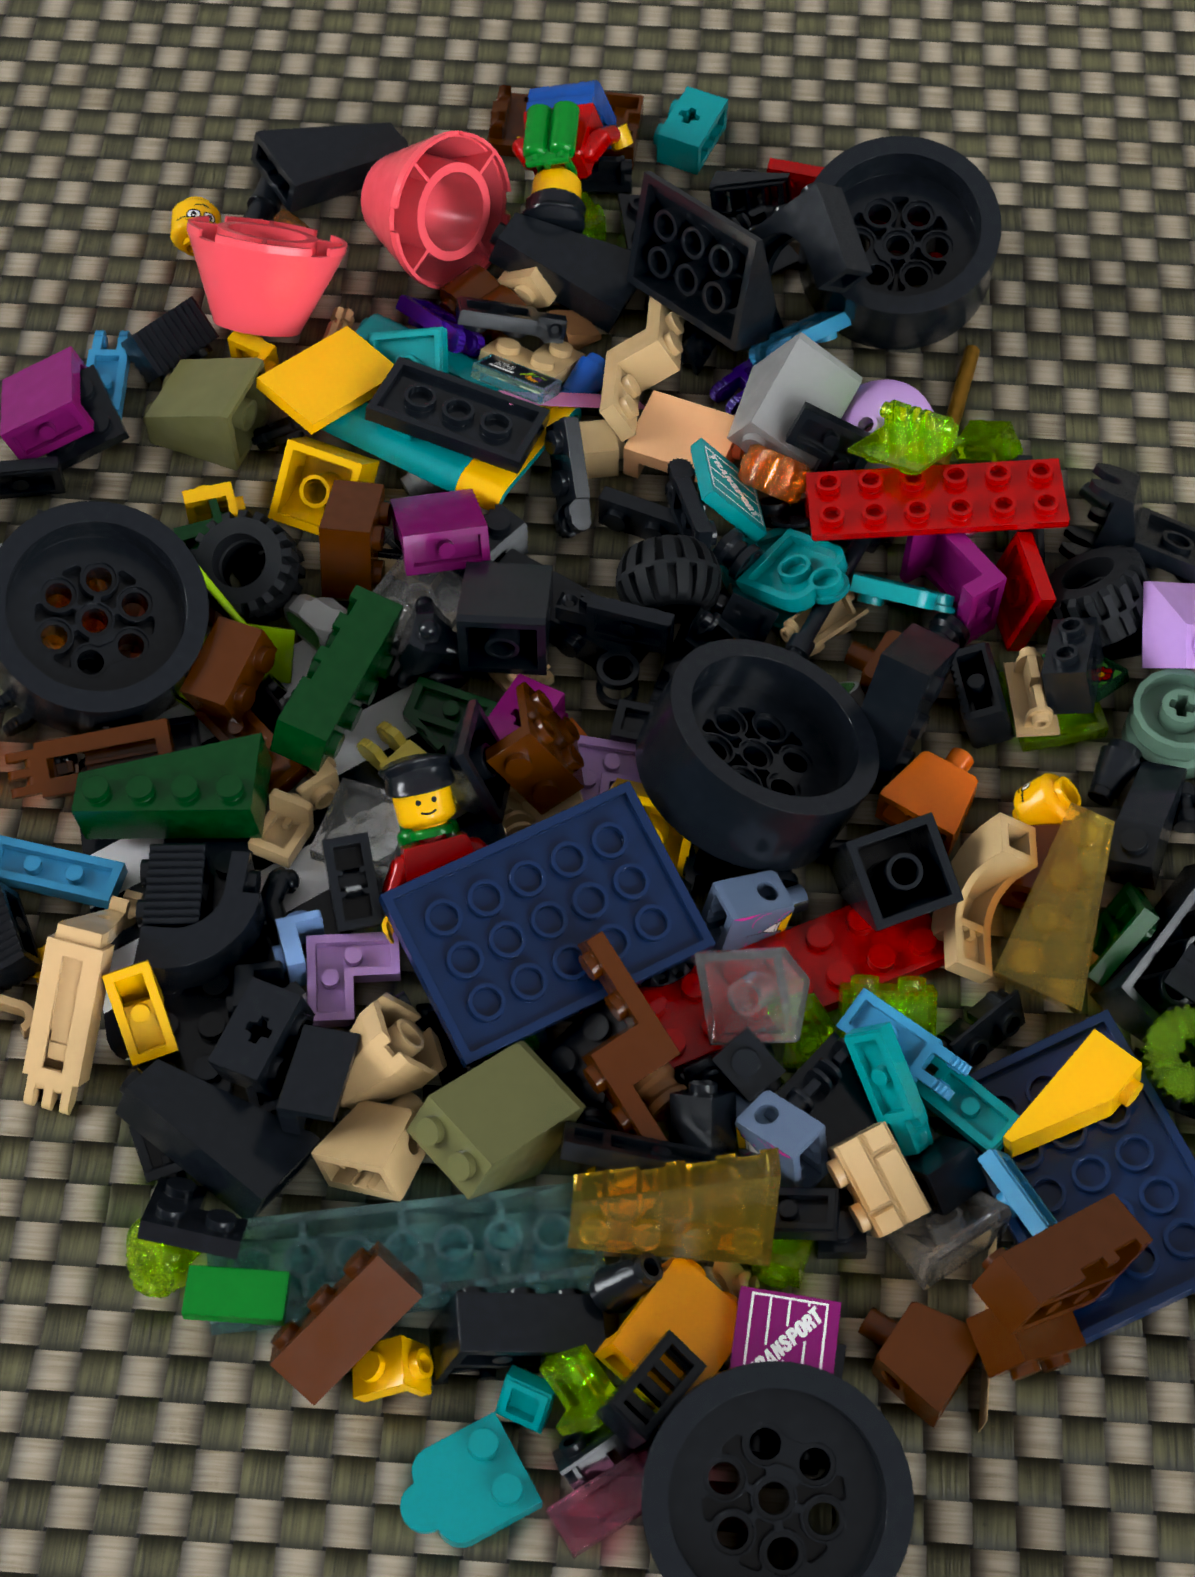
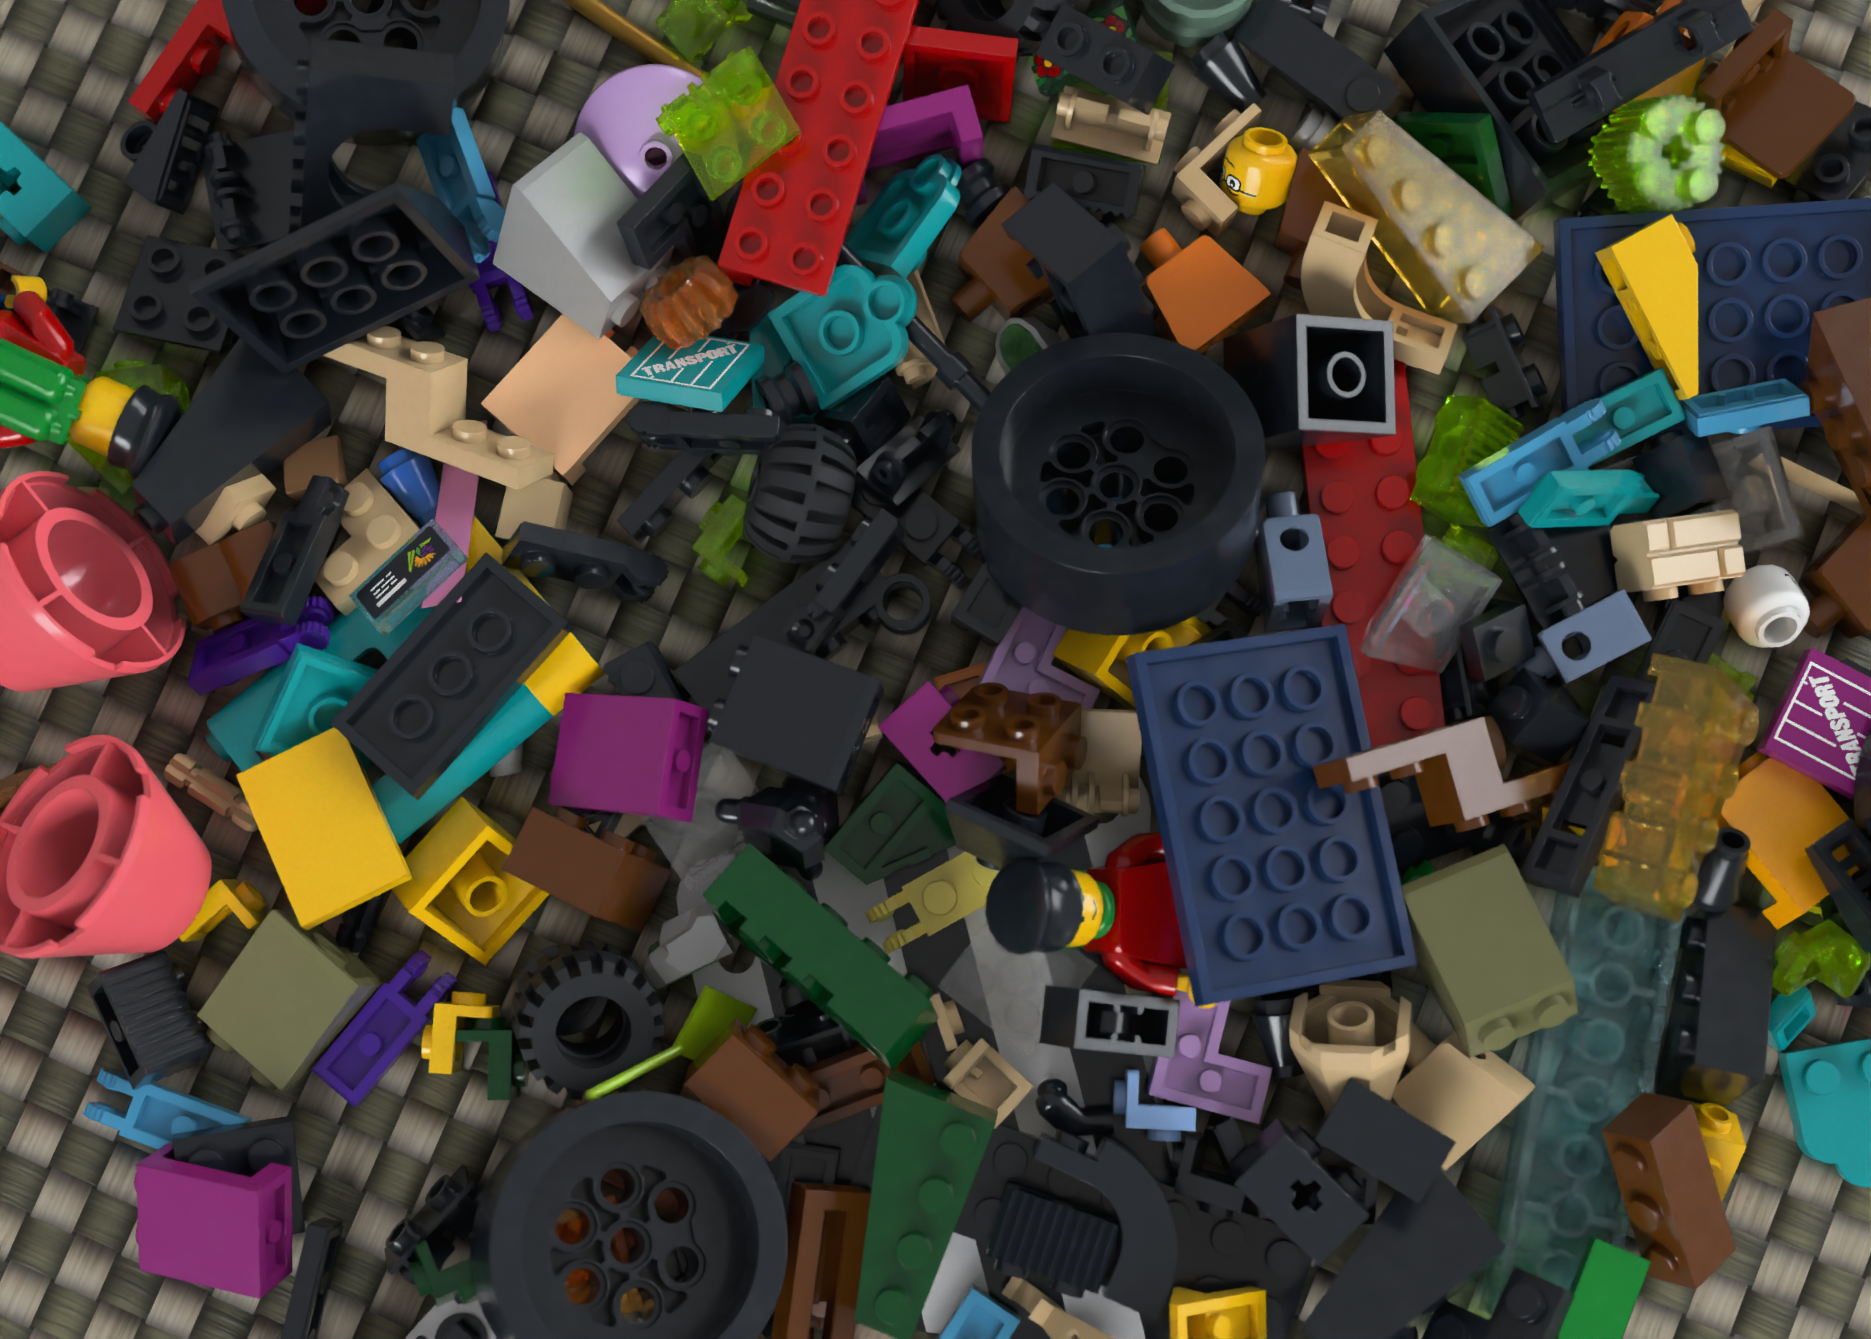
camera: 65 degrees left, 25 degrees up
none -> dark purple hinge [311,949,458,1107]
none -> clear neon green bracket [692,494,748,588]
none -> tan bracket [1171,103,1262,238]
none -> white head [1723,564,1810,648]

